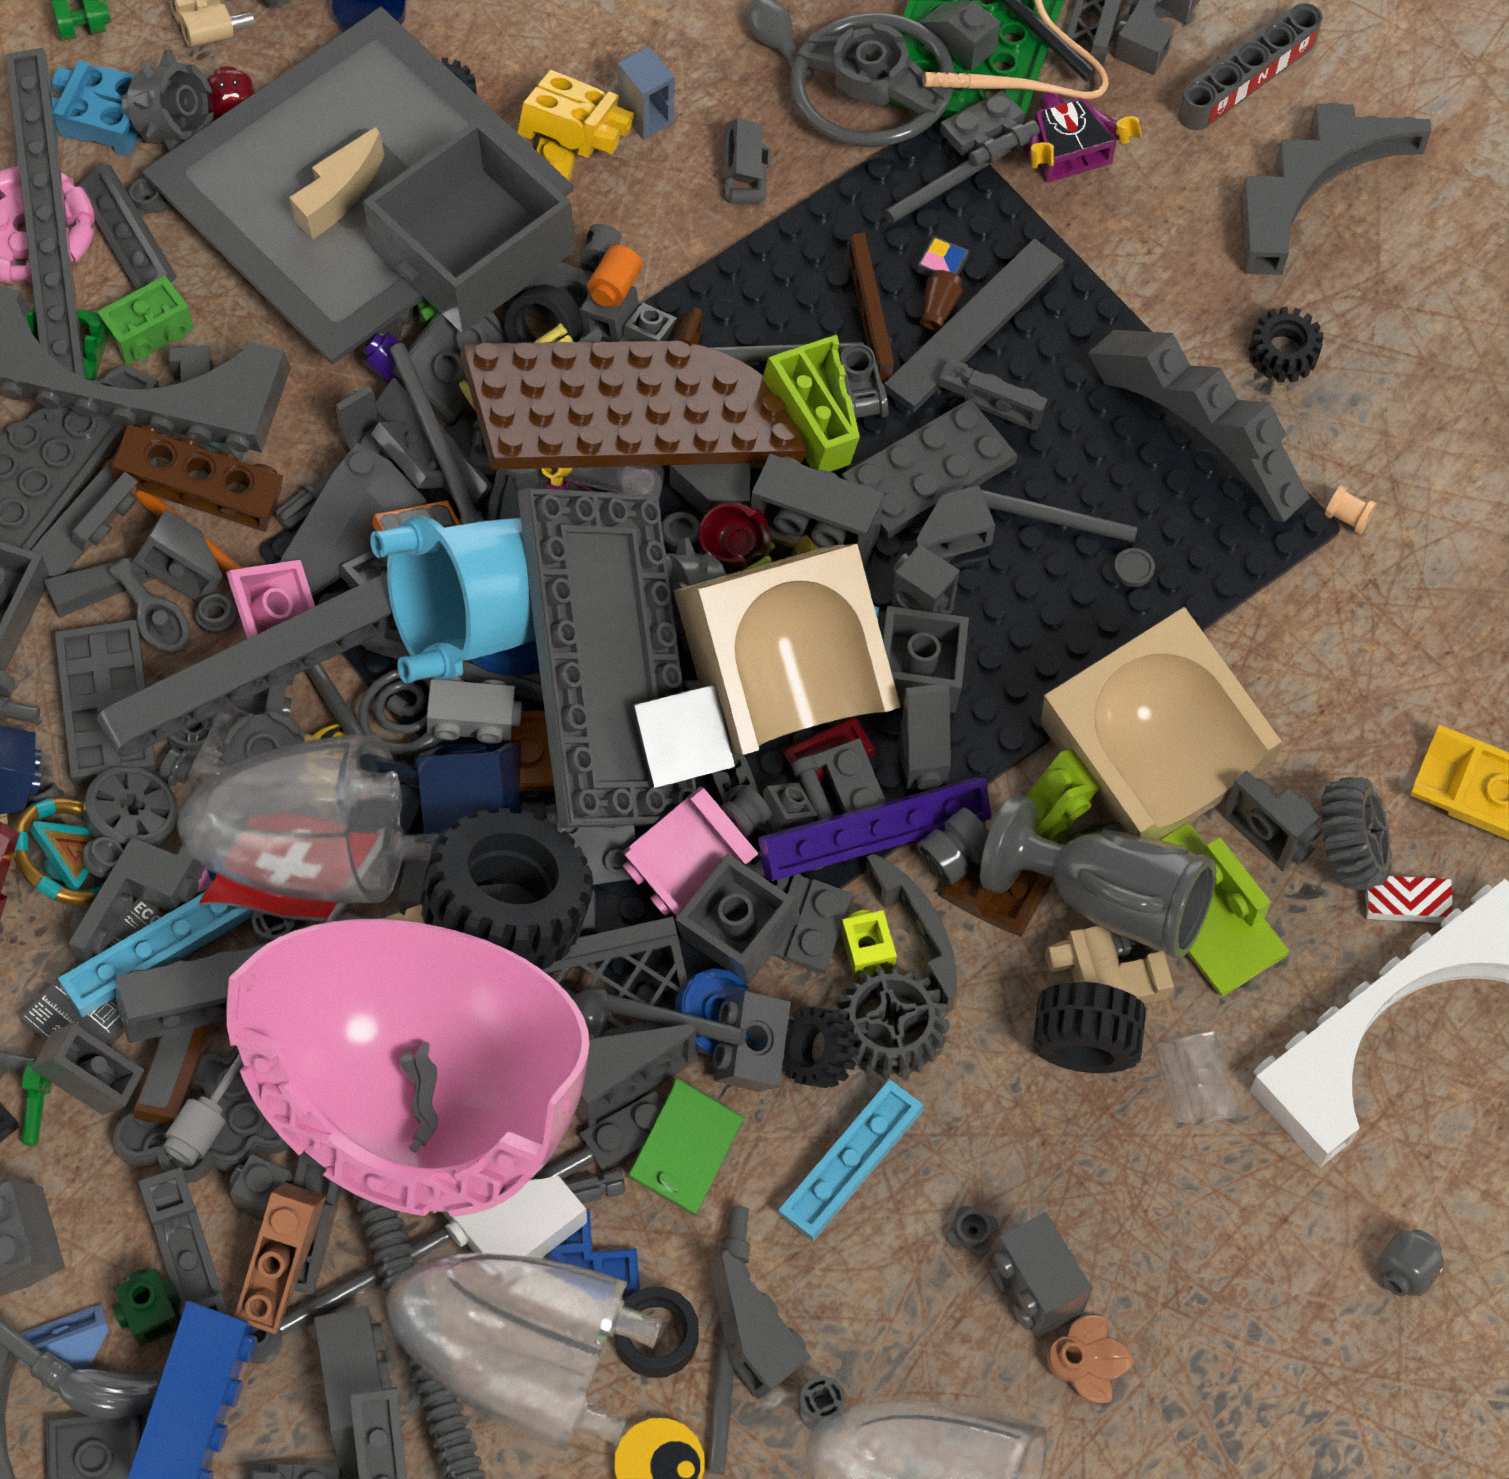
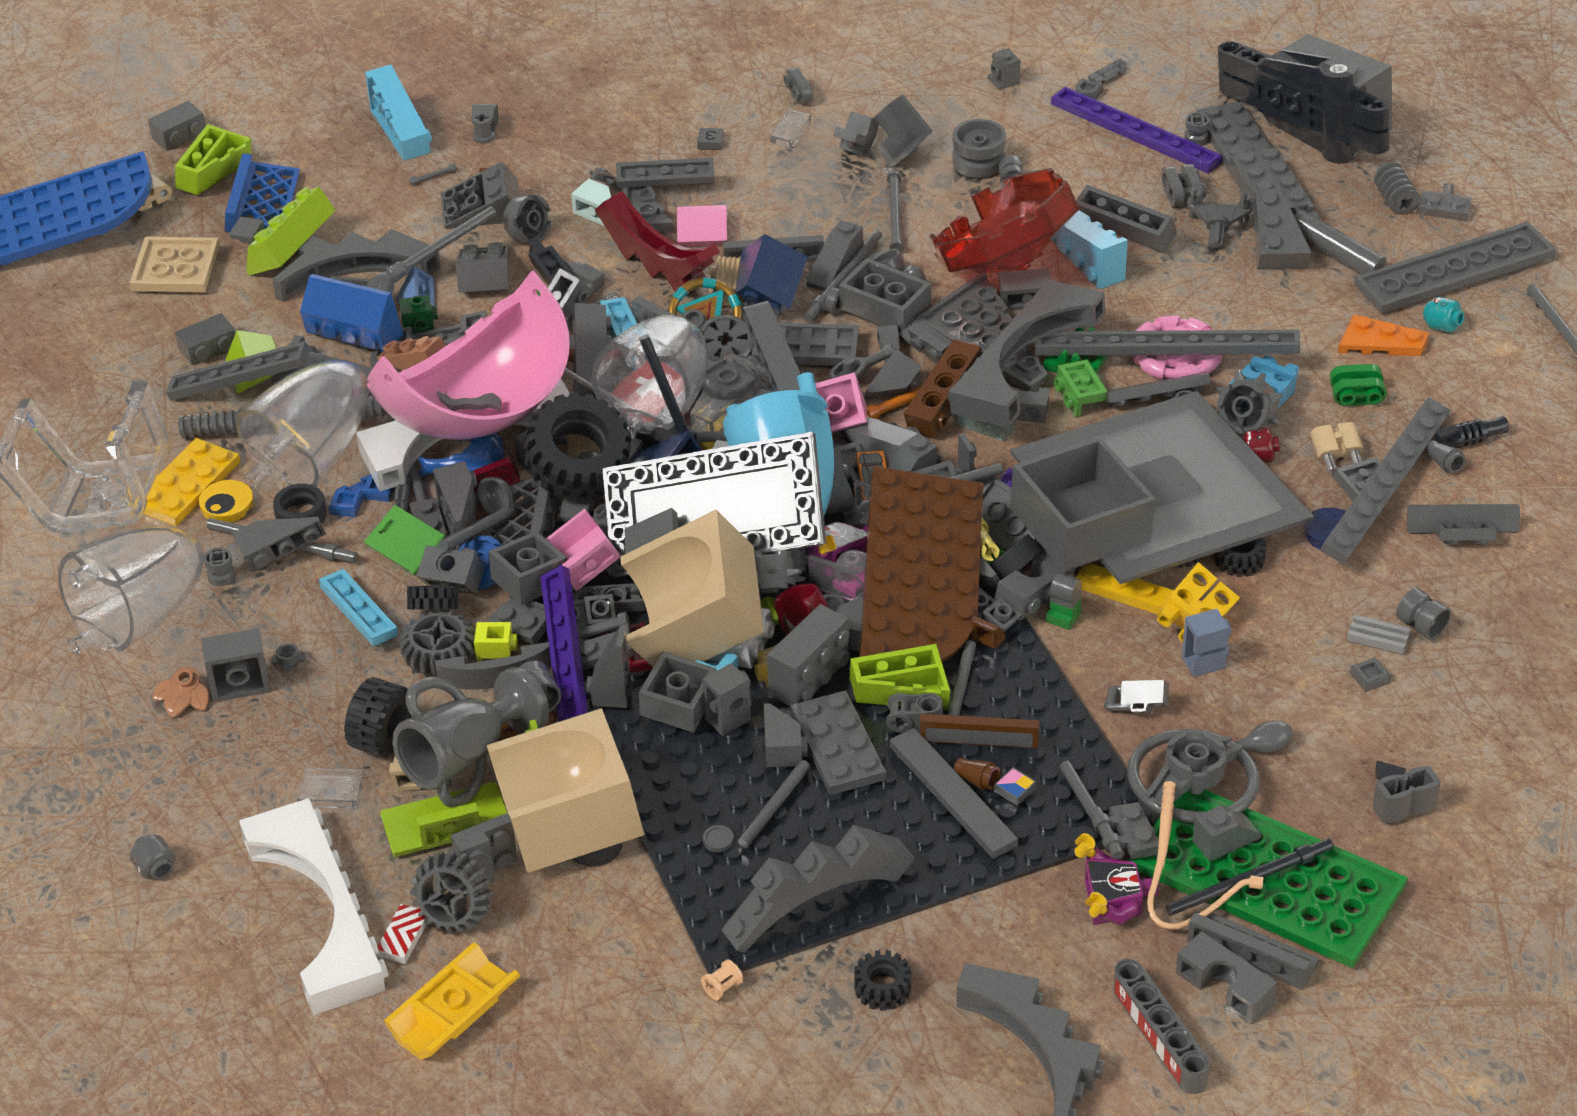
camera: 110 degrees right, 20 degrees down
tan slope [289,127,385,240] -> none
orange brick [587,245,643,307] -> none
dark grey wheel [719,785,771,839] -> none
dark grey hinge [938,359,1048,431] -> none

